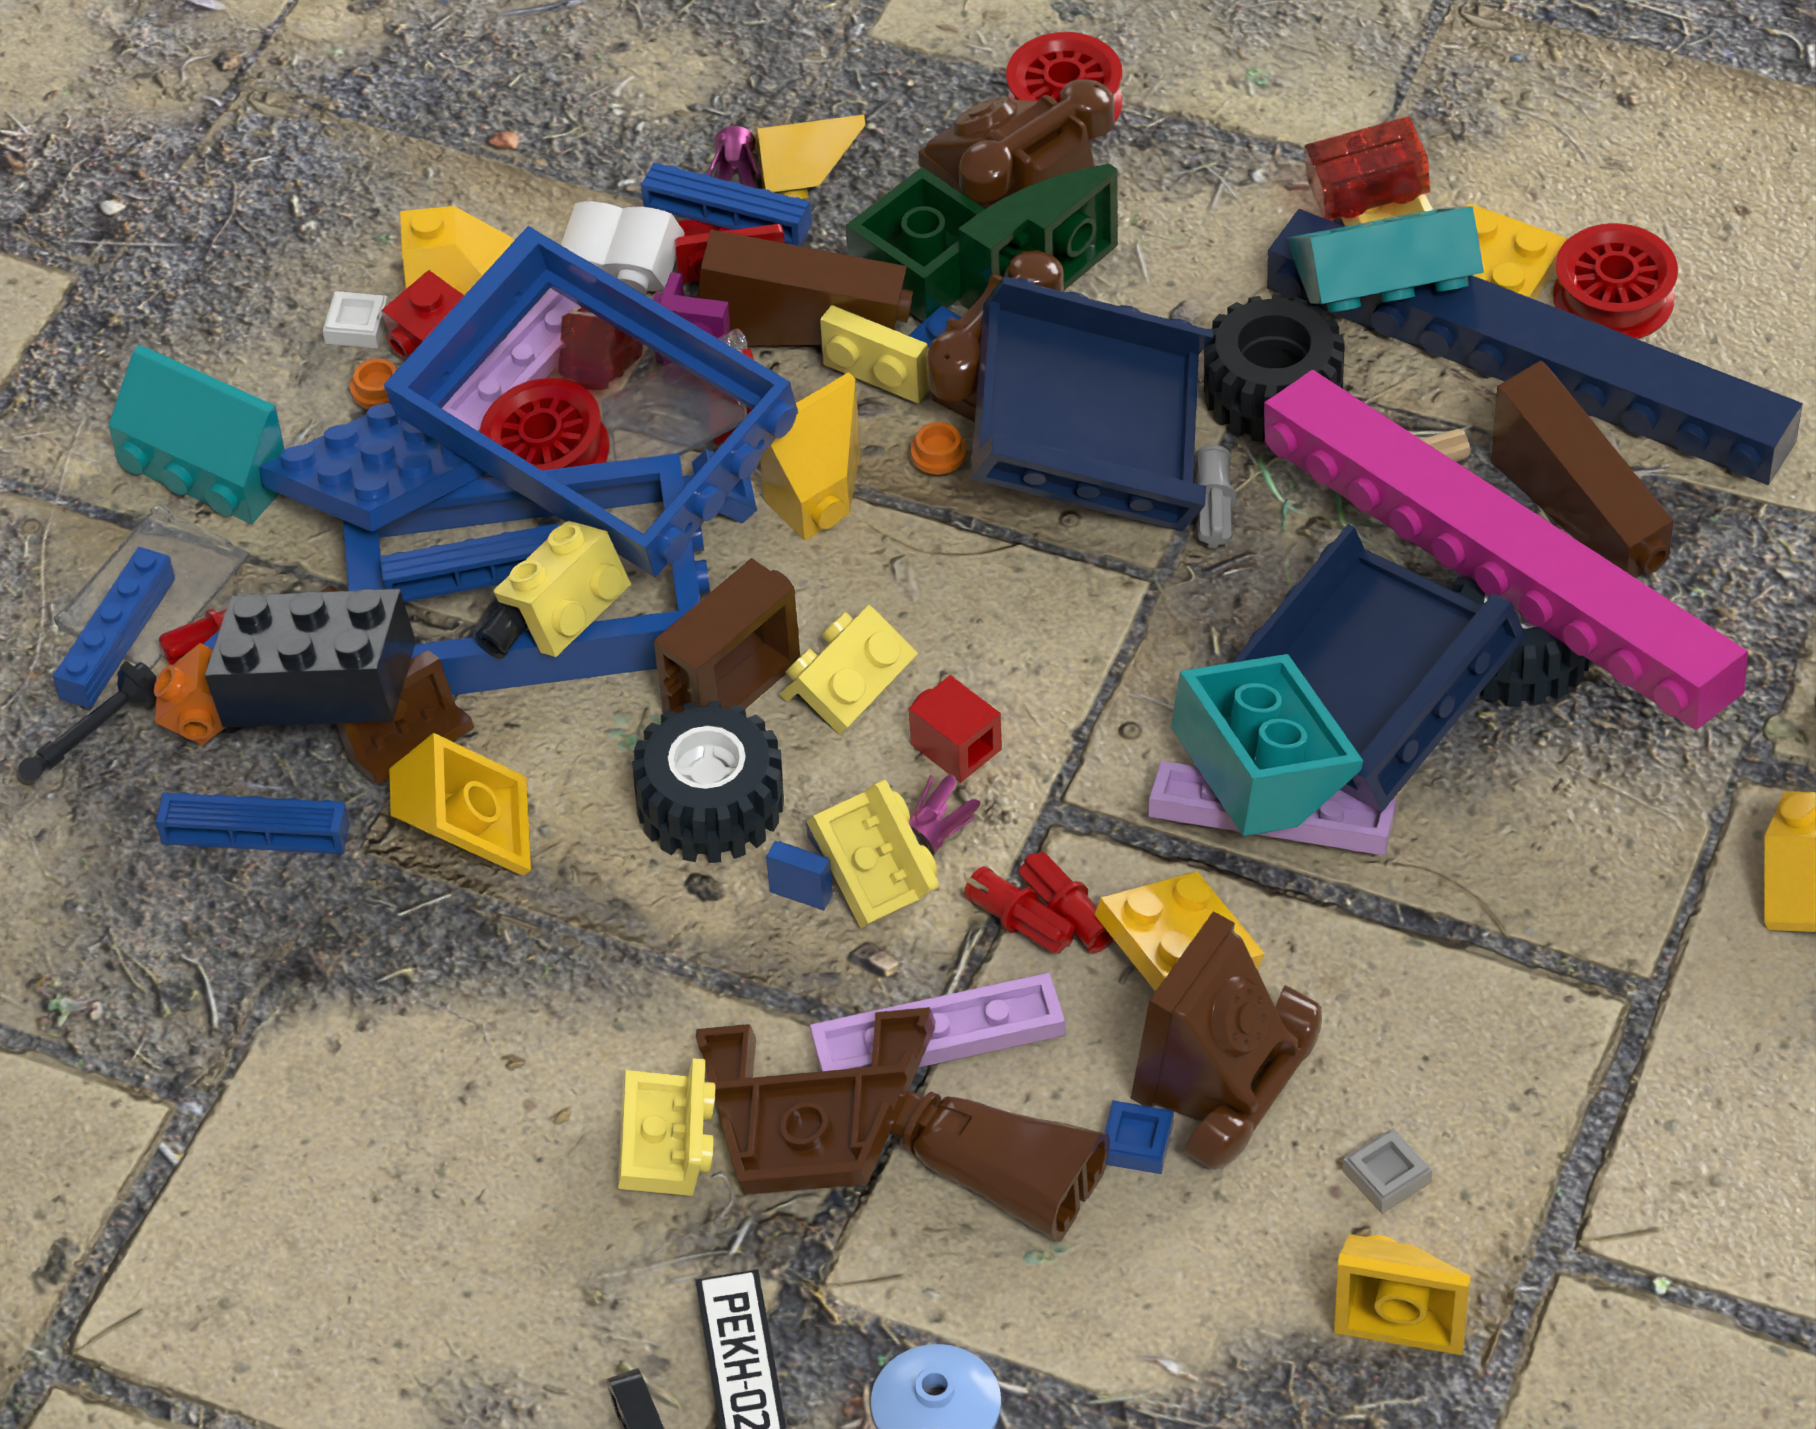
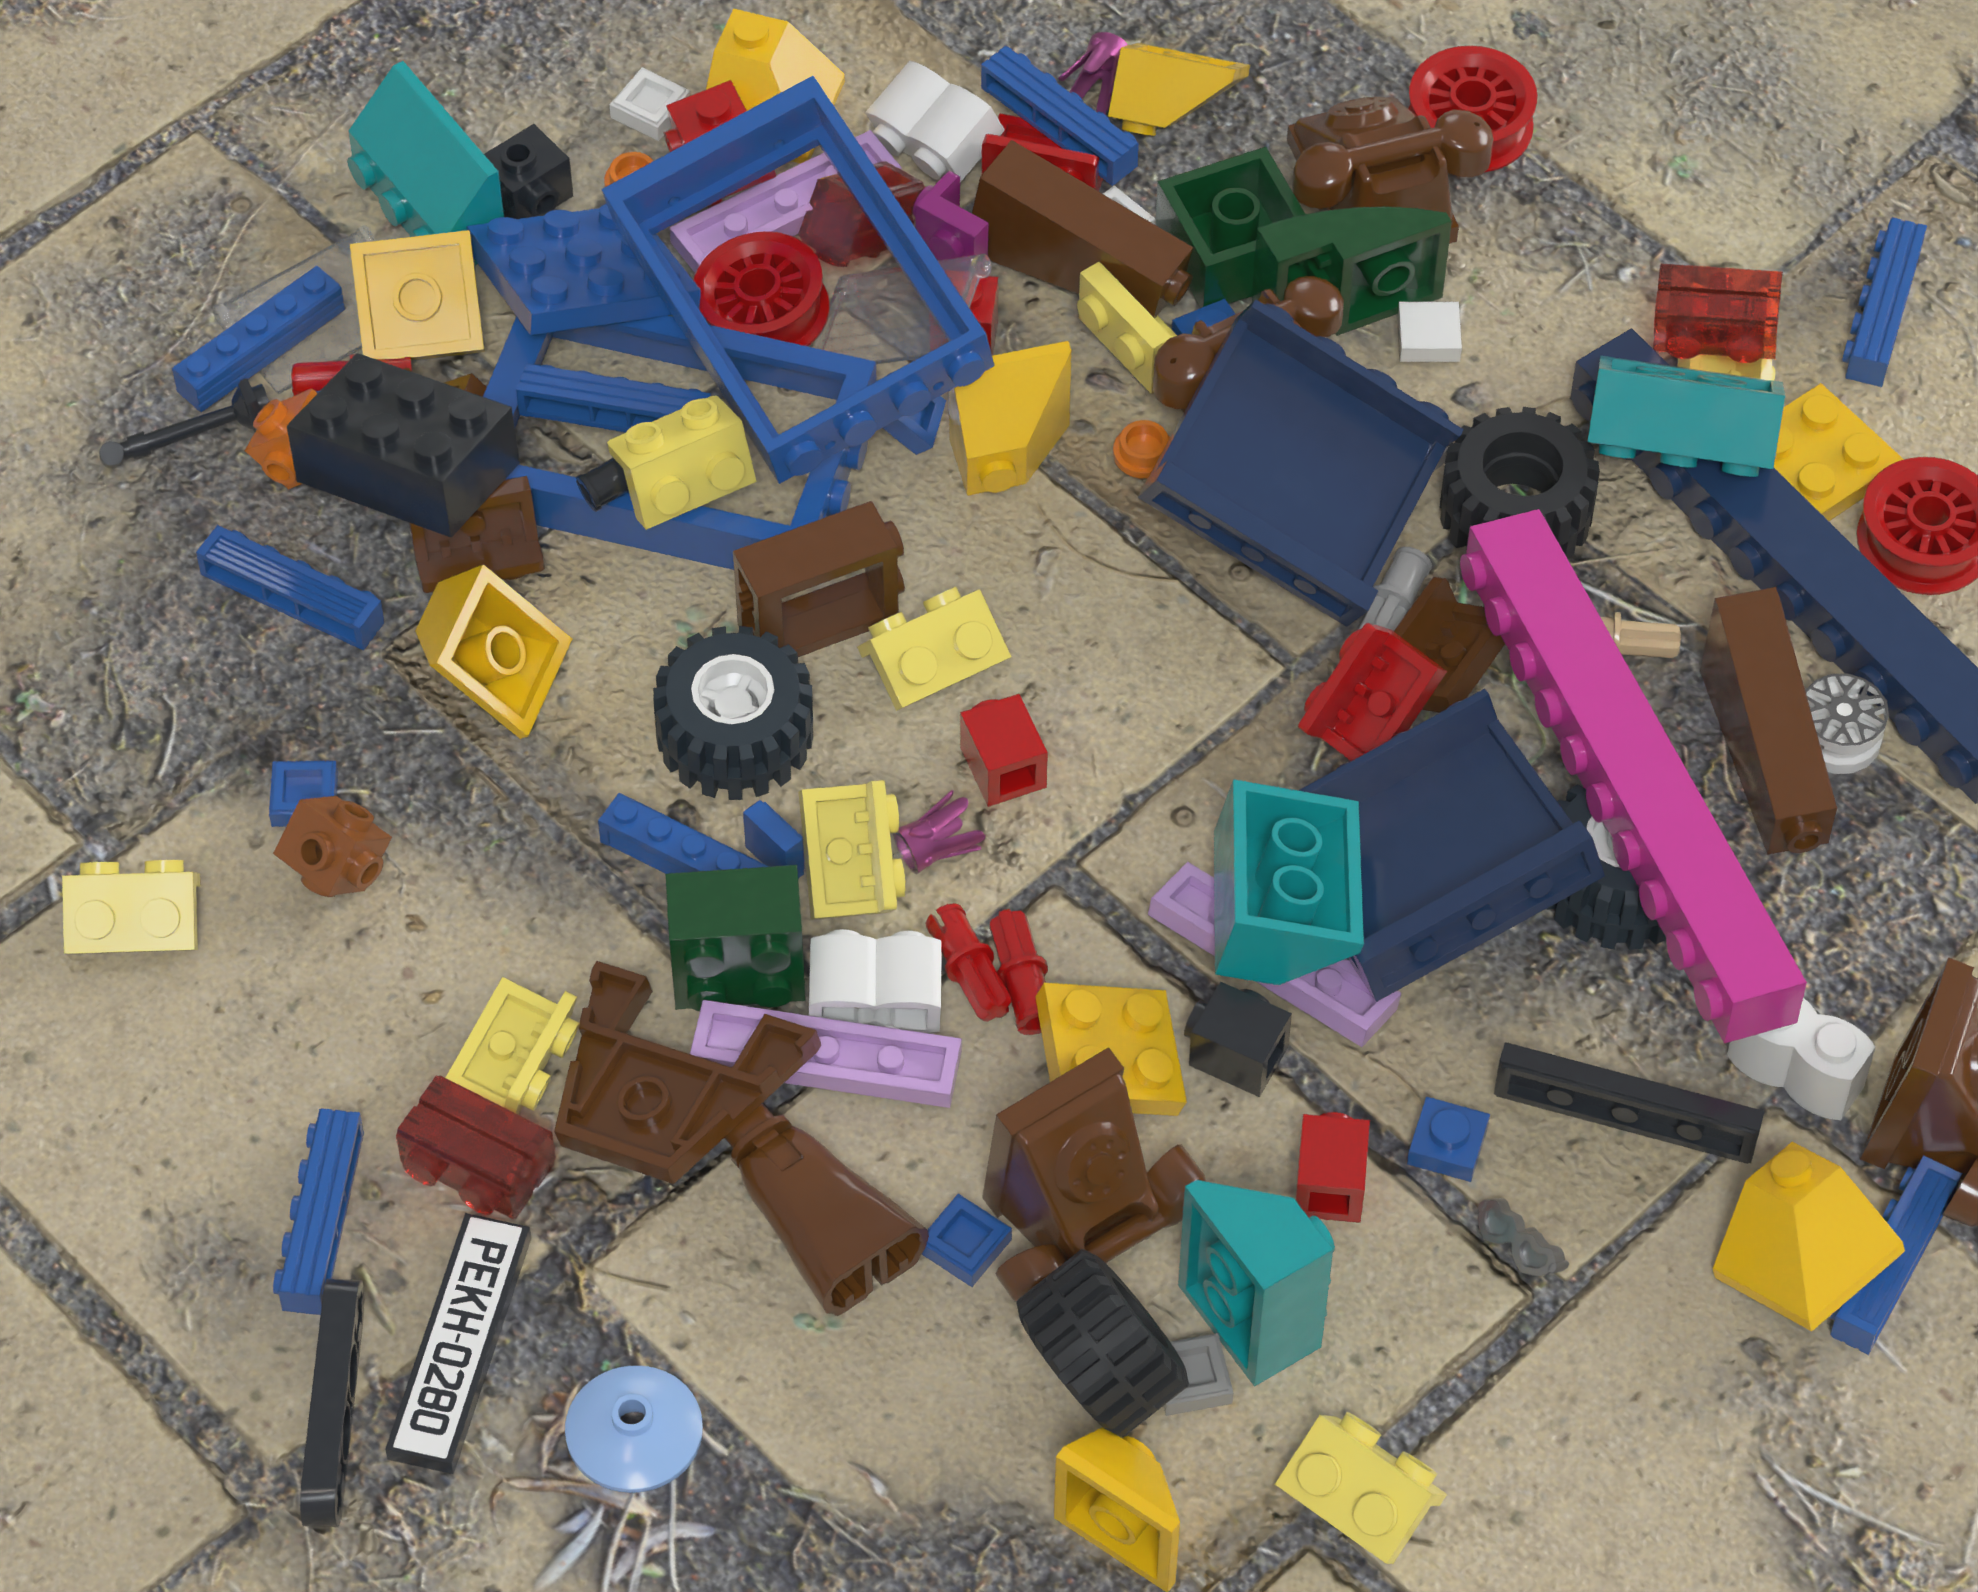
camera: 20 degrees right, 5 degrees up
none -> light yellow bracket [62,860,200,954]
none -> blue tile [269,761,338,827]
none -> dark orange brick [273,796,392,897]
none -> blue piece [273,1108,364,1315]
none -> yellow plate [350,230,485,361]
none -> clear red brick [396,1075,556,1219]
none -> black brick [484,124,573,219]
none -> blue piece [598,793,769,874]
none -> dark green brick [665,865,806,1011]
none -> white brick [809,929,941,1034]
none -> black tyre [1016,1249,1189,1437]
none -> teal slope [1178,1180,1335,1387]
none -> black brick [1184,982,1292,1097]
none -> light yellow bracket [1275,1412,1447,1564]
none -> red brick [1295,1112,1370,1223]
none -> red bracket [1298,623,1447,761]
none -> reddish brown bracket [1394,577,1505,713]
none -> white tile [1398,302,1462,362]
none -> blue plate [1407,1096,1490,1182]
none -> flat silver piece [1478,1198,1569,1276]
none -> black tile [1494,1042,1765,1164]
none -> white brick [1727,998,1875,1120]
none -> white wheel [1805,673,1889,774]
none -> blue piece [1842,217,1927,387]

